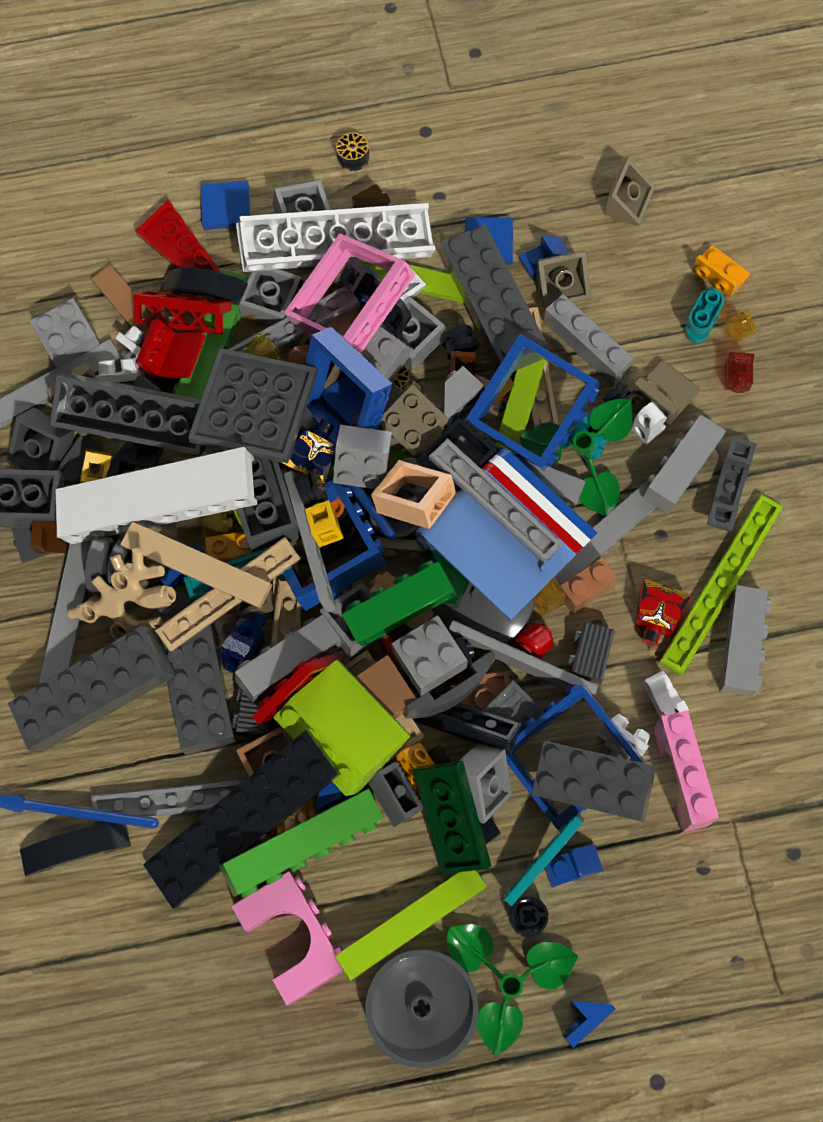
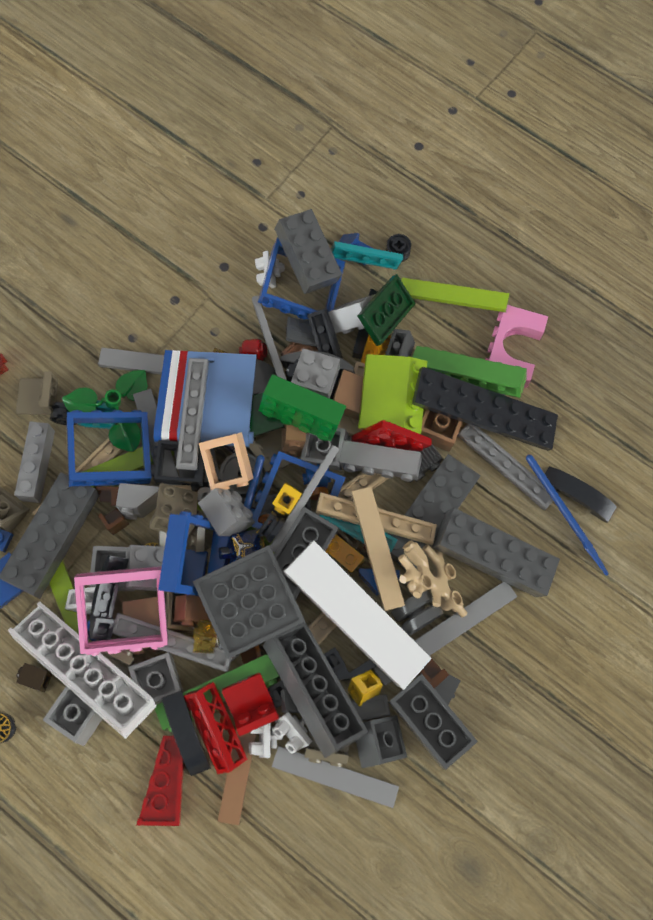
camera: 135 degrees left, 0 degrees up
light grey brick [30,298,100,368] -> none
blue tile [201,181,250,230] -> none
clear blue torso [220,612,266,674] -> none
dark grey dish [365,950,479,1068] -> none
black wheel [440,325,479,360] -> none
green plant [447,924,578,1056] -> none
nougat brick [558,557,618,615] -> none
blue slope [564,1001,615,1048] -> none
dark grey brick [567,622,615,685] -> none
white leg [631,402,667,445] -> none
torso [635,579,692,646] -> none
light grey brick [643,415,726,515] -> none
white leg [643,671,689,717] -> none
bright pink arch [653,710,719,833] -> none
lime tile [659,494,783,676] -> none
dark grey slope [706,436,757,532] -> none
light grey brick [720,585,771,697] -> none

